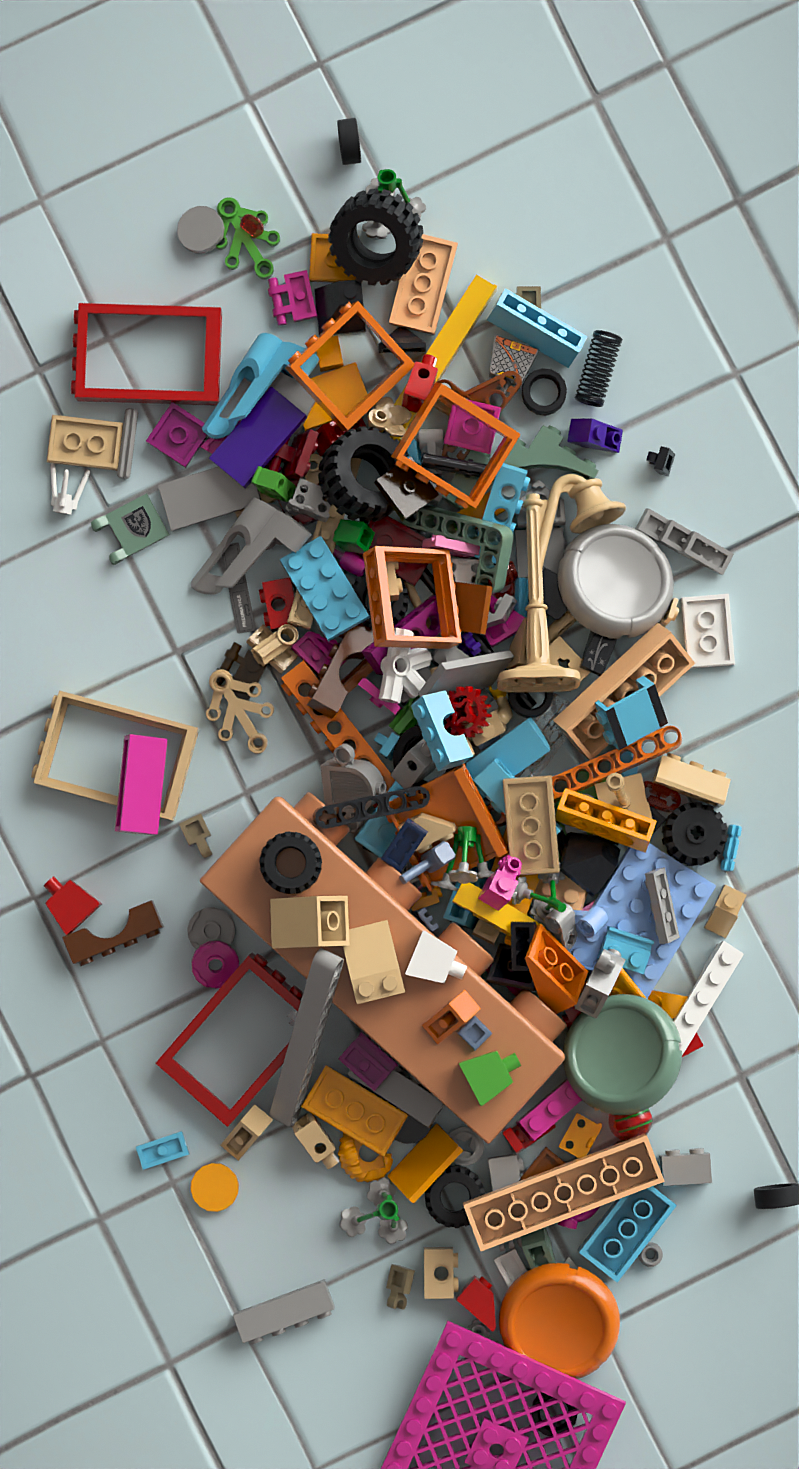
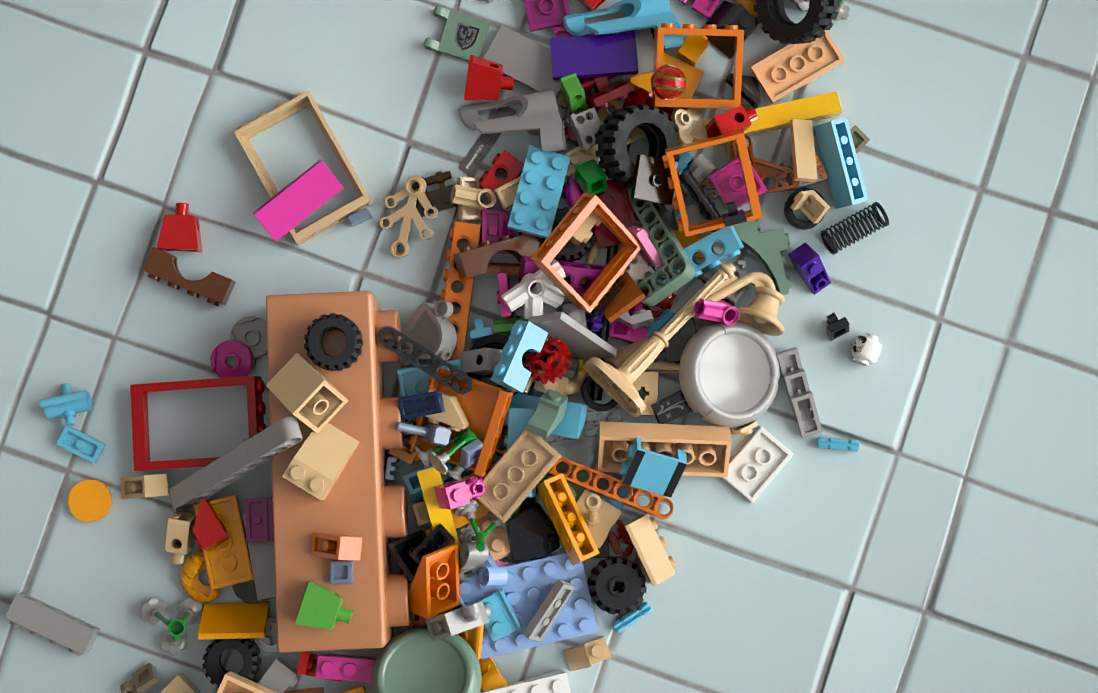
camera: 40 degrees right, 0 degrees up
dark tan plate [179,813,213,858] -> none
white torso [405,930,467,983] -> none
none -> medium azure pin [40,383,93,426]
none -> red slope [193,498,231,551]
none -> sand blue tile [348,208,372,227]
none -> sand blue tile [460,439,483,468]
none -> red torso [464,55,514,101]
none -> sand green arch [526,389,569,439]
none -> black piece [589,273,629,323]
none -> clear red helmet [650,64,687,100]
none -> dark pink piece [694,298,740,326]
none -> black tile [721,201,747,227]
none -> tan tile [789,119,818,182]
none -> tan bracket [790,190,830,224]
none -> medium azure axle [817,437,860,452]
none -> white head [851,333,882,366]

